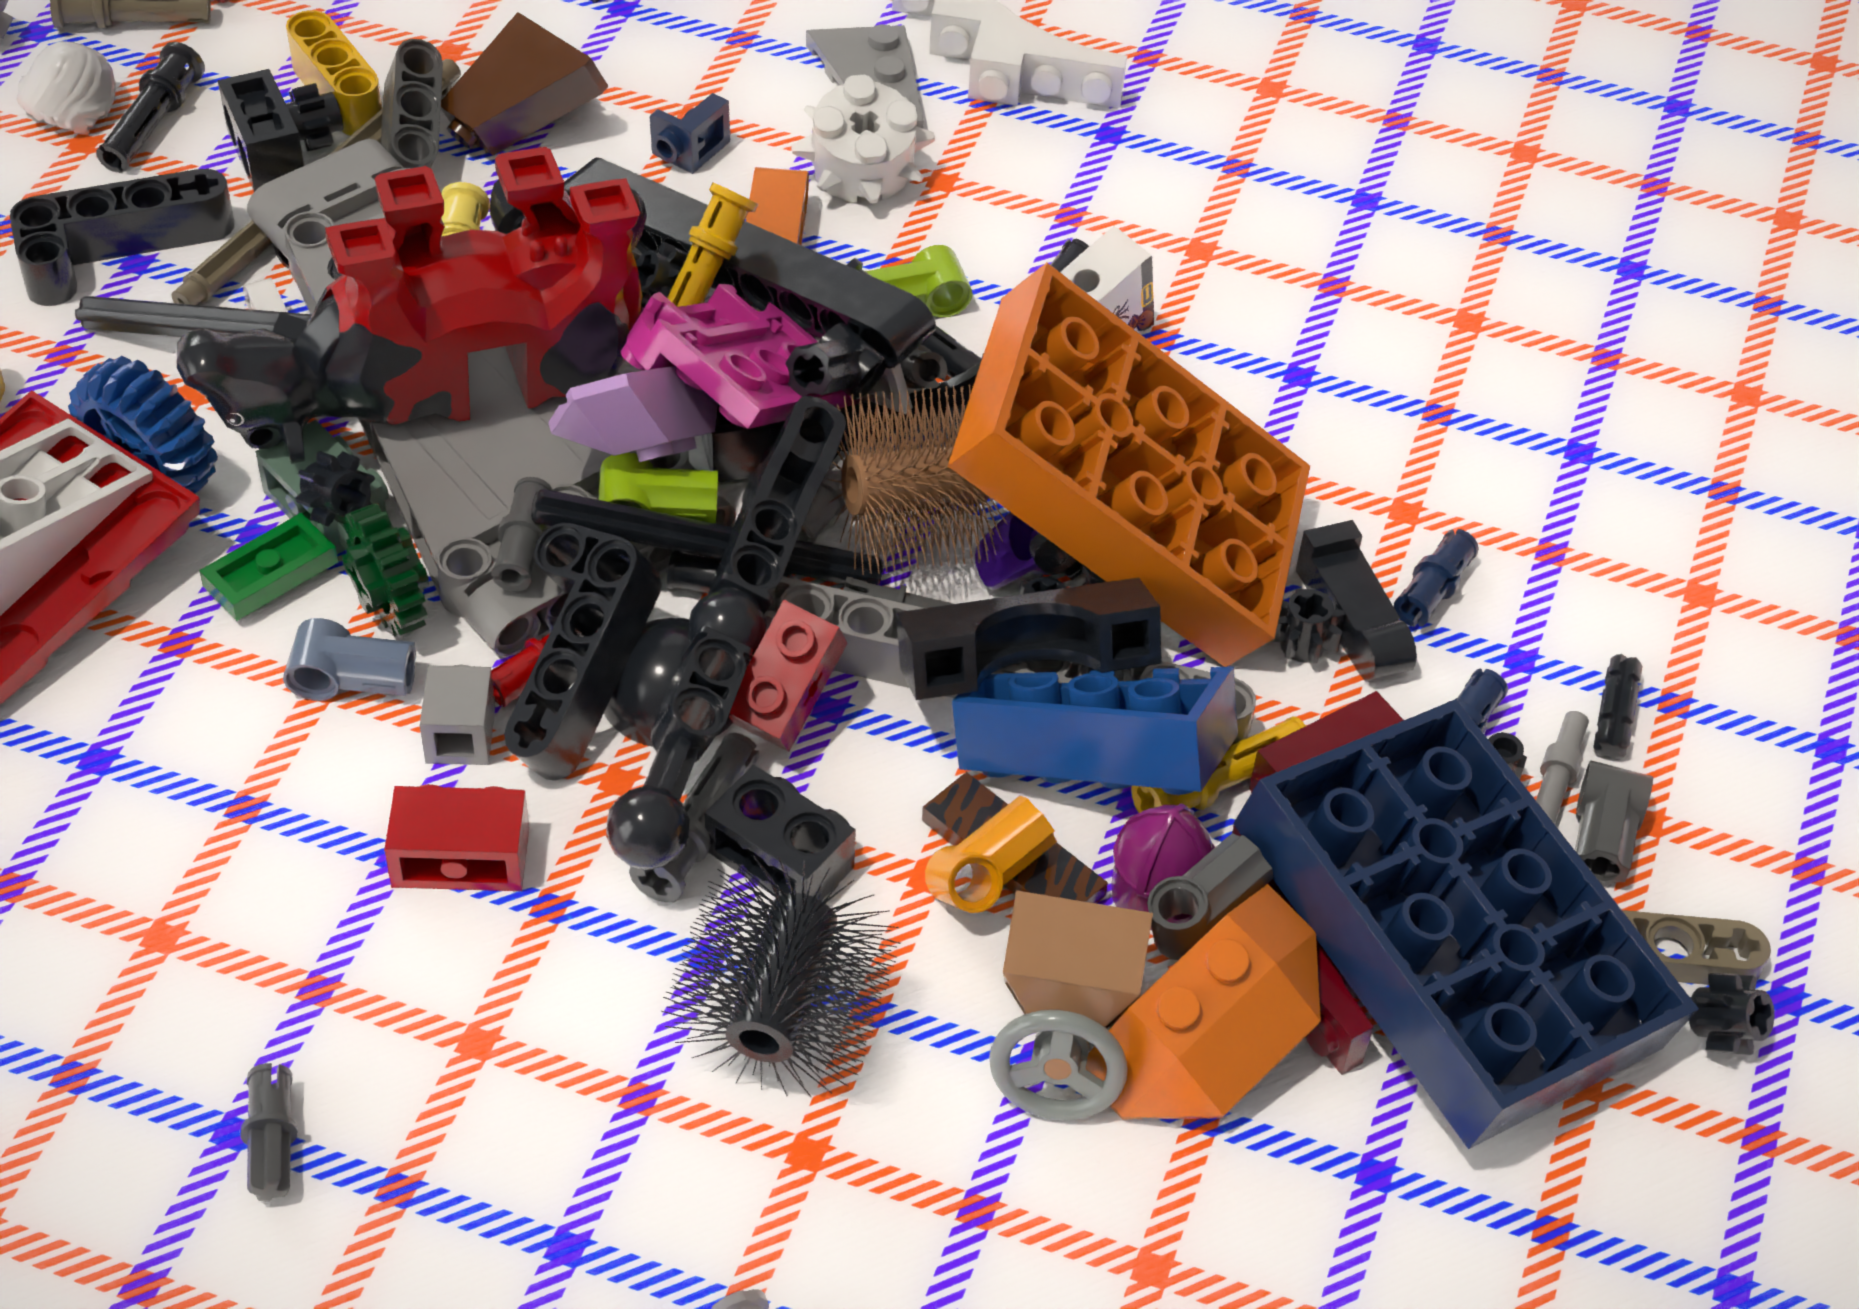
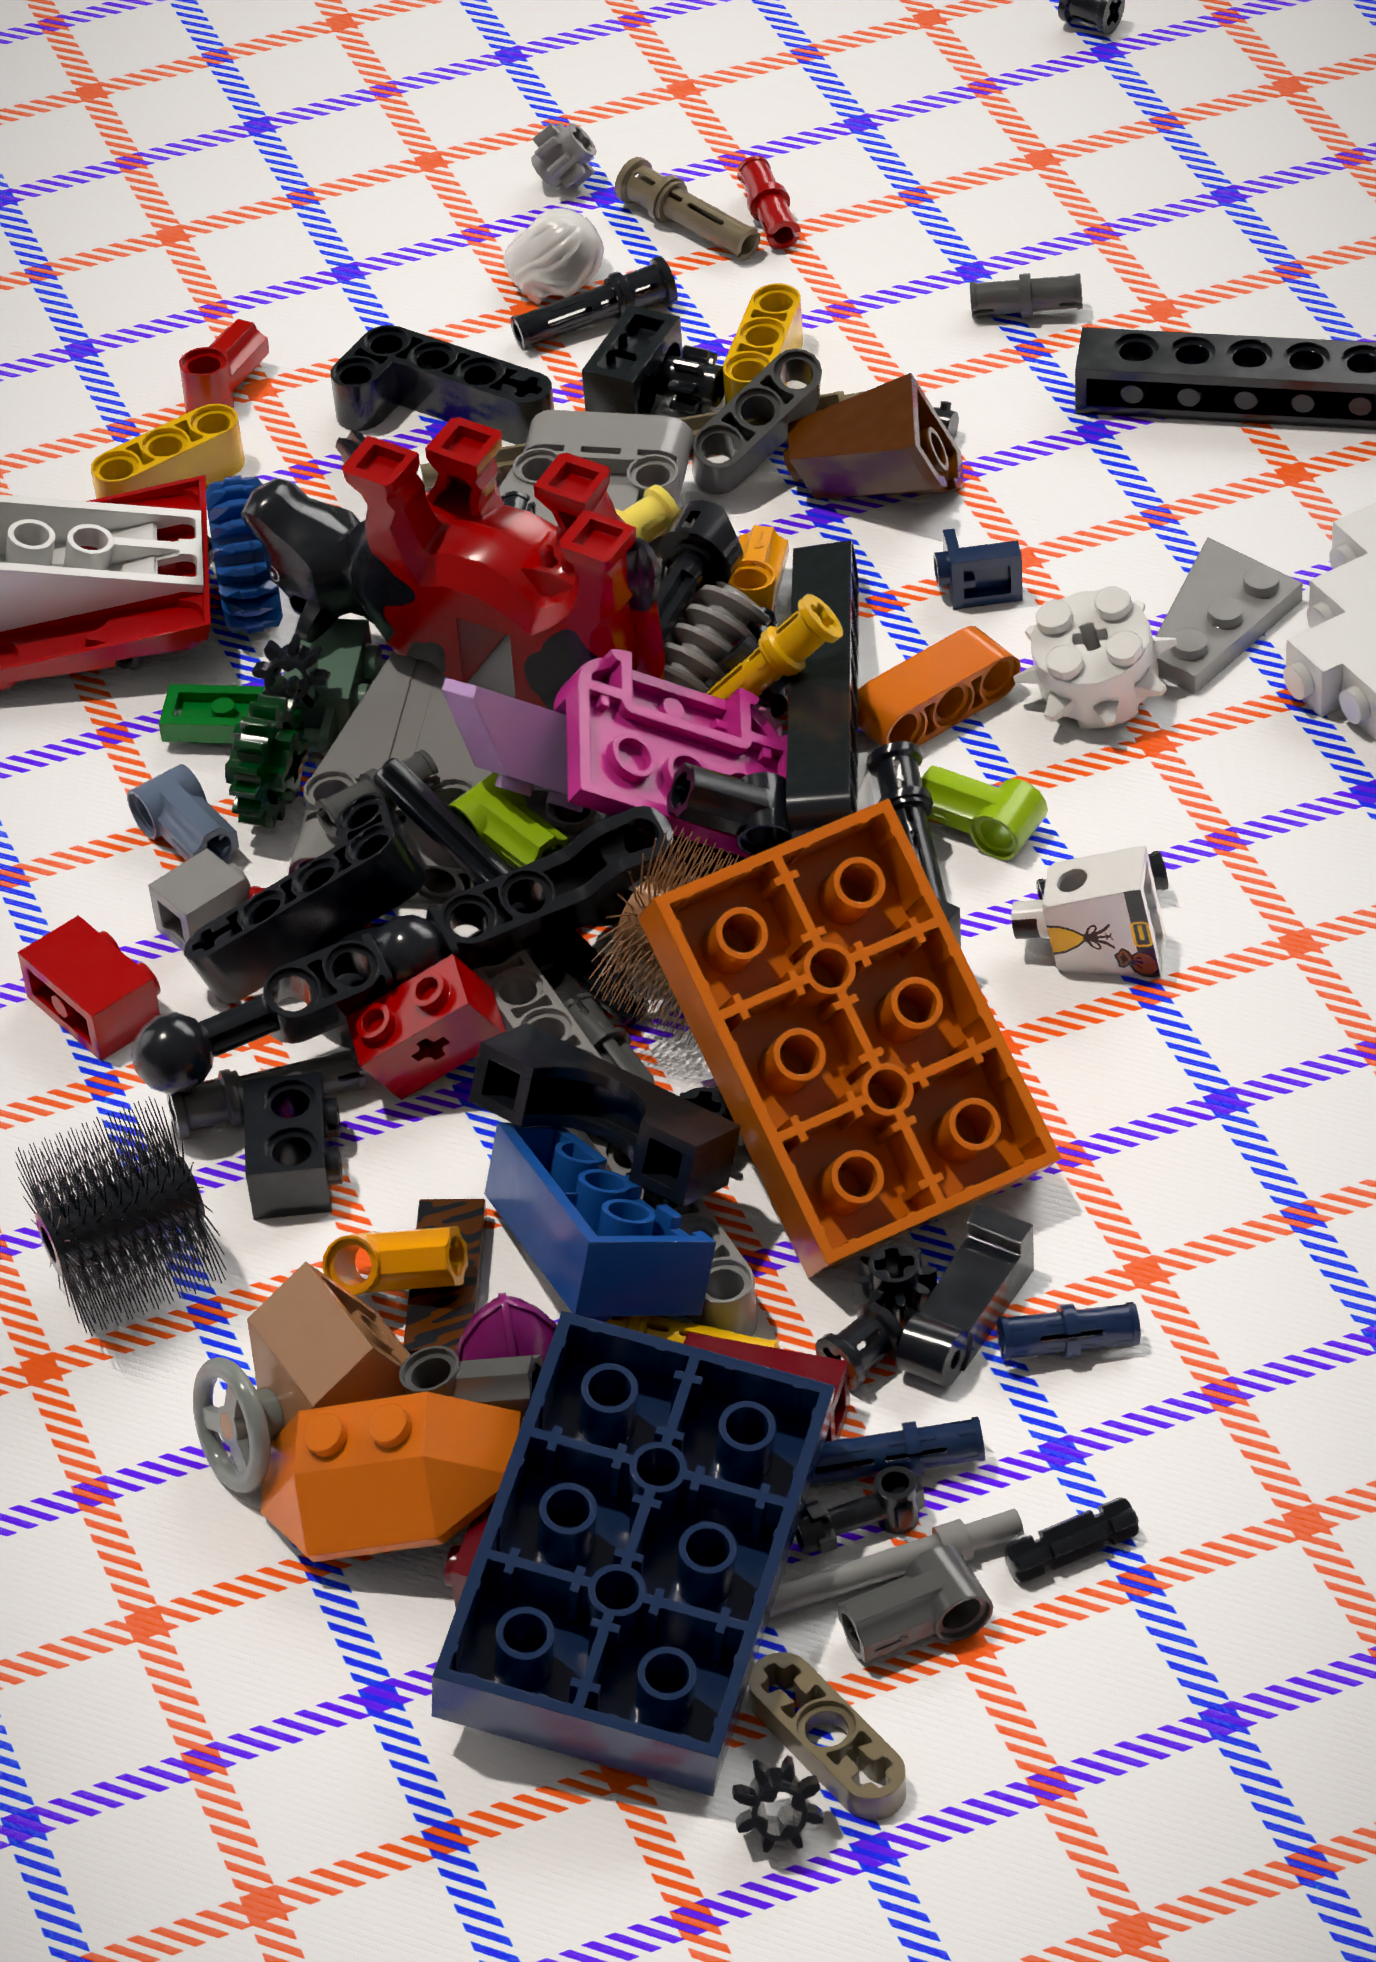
camera: 55 degrees right, 5 degrees down
none -> black bush [815,1301,903,1390]

